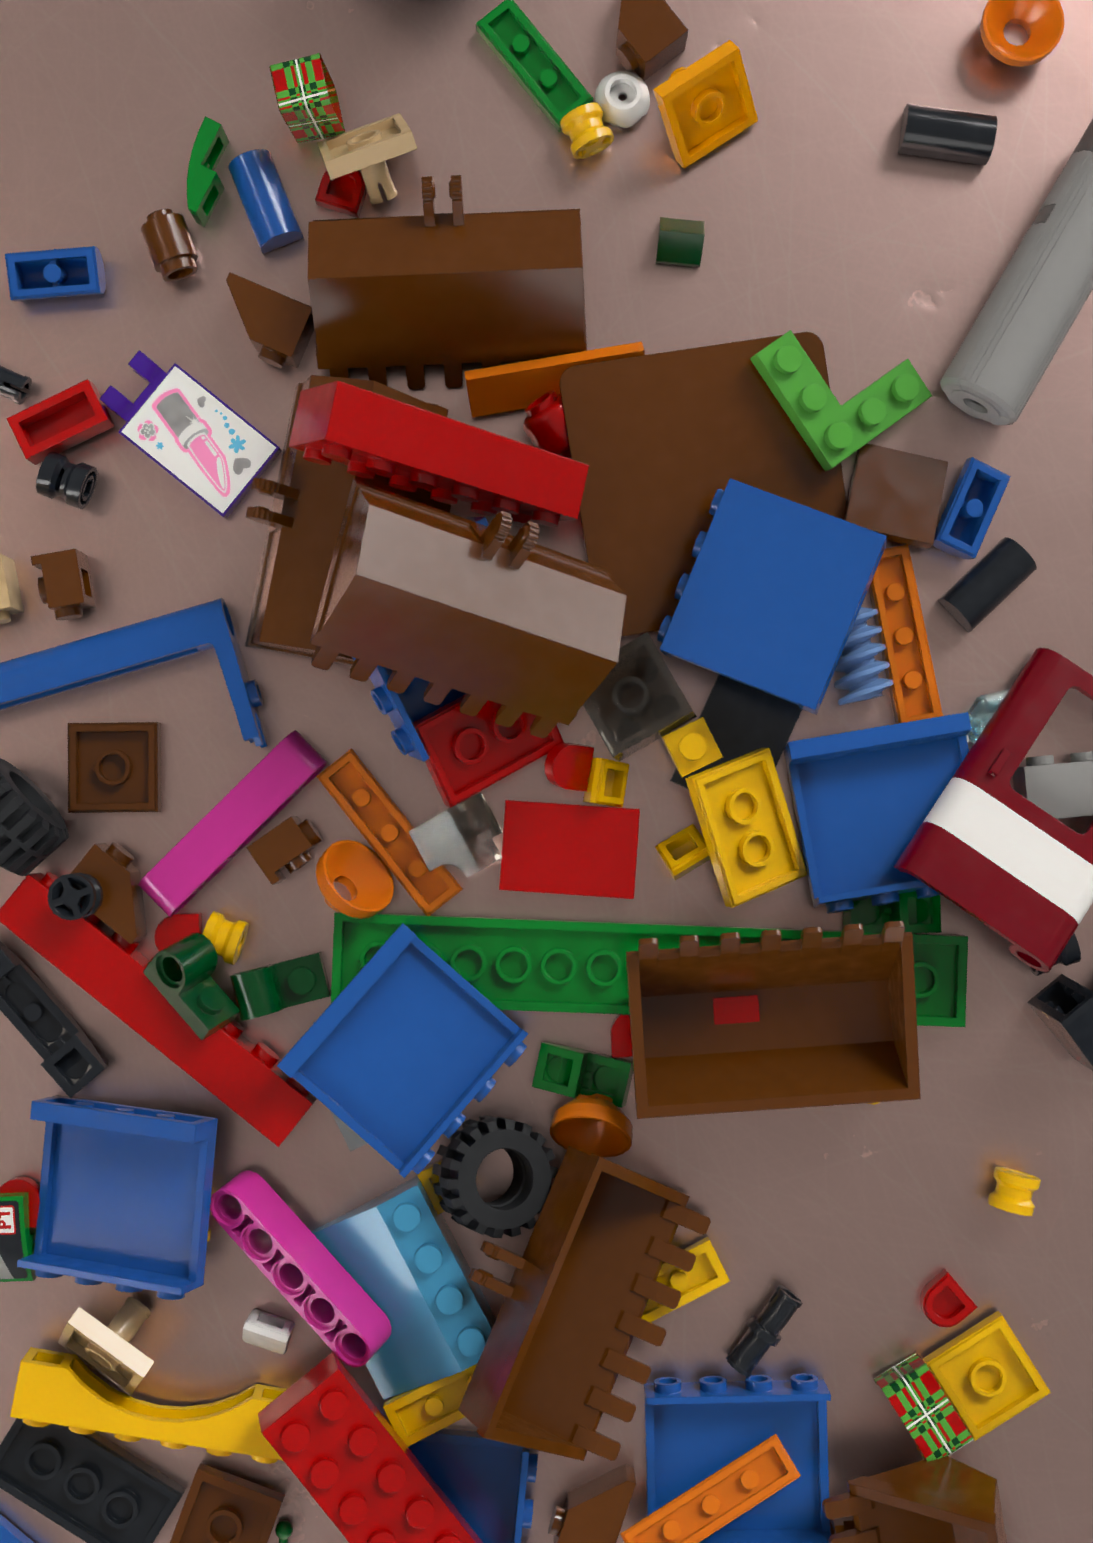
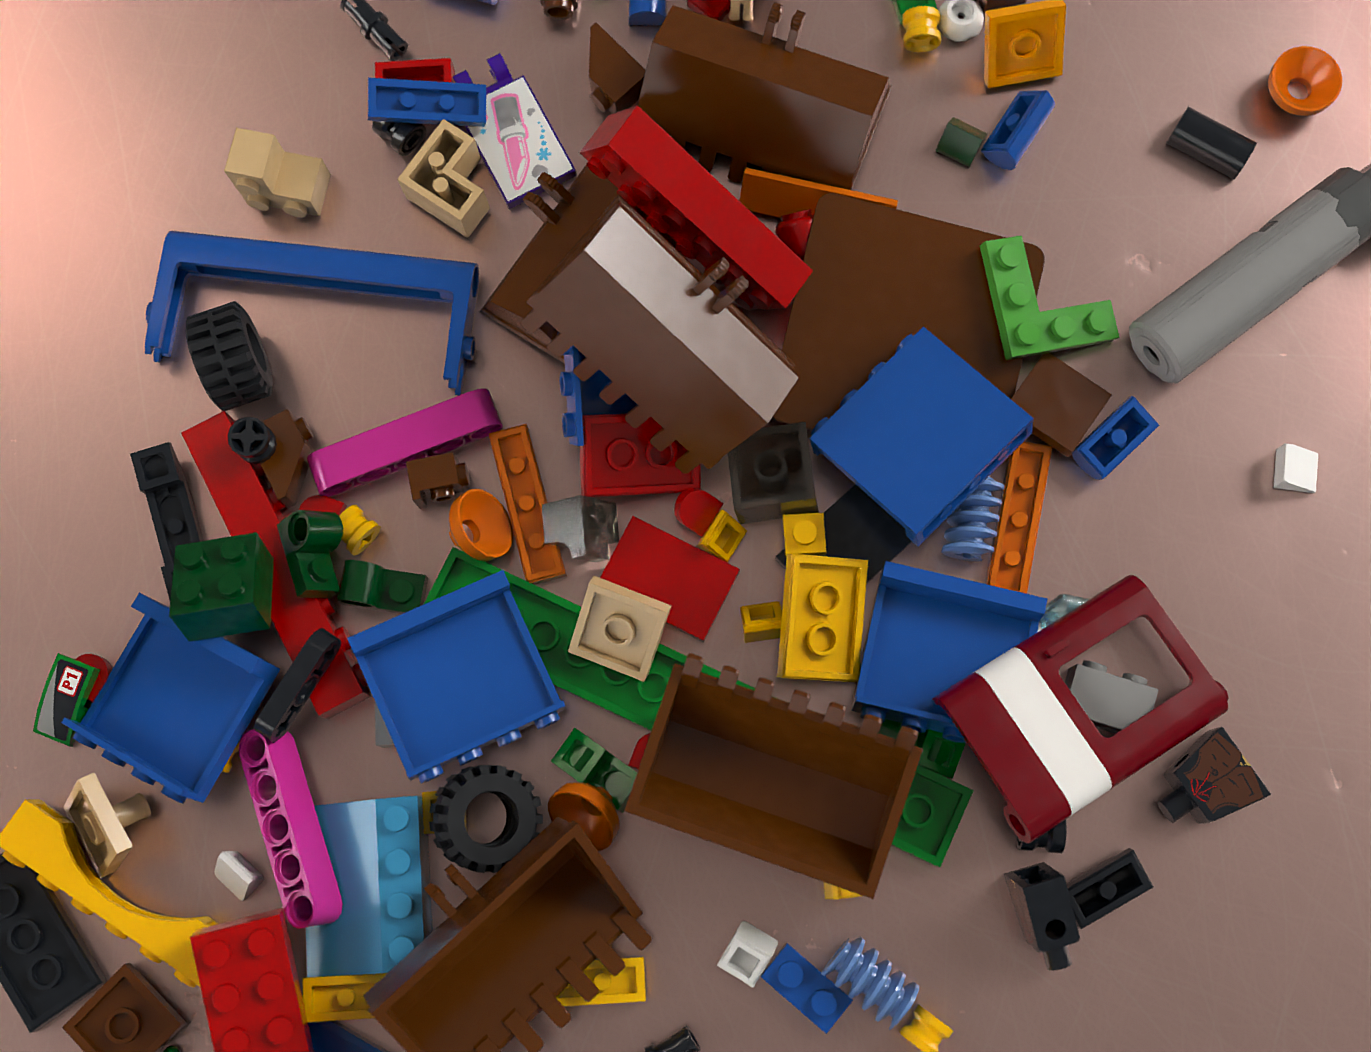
camera: 30 degrees right, 10 degrees down
reddish brown brick [30,549,96,620] -> none
reddish brown tile [68,722,161,813] -> none
red tile [712,994,760,1025] -> none
black brick [938,537,1037,632] -> none
none -> dark green brick [169,532,274,642]
none -> black beam [254,628,341,742]
none -> blue plate [368,78,486,127]
none -> tan brick [397,119,490,238]
none -> tan tile [568,576,671,682]
none -> white slope [717,921,778,987]
none -> blue plate [760,943,853,1034]
none -> medium blue piece [821,937,919,1030]
none -> blue brick [981,90,1055,170]

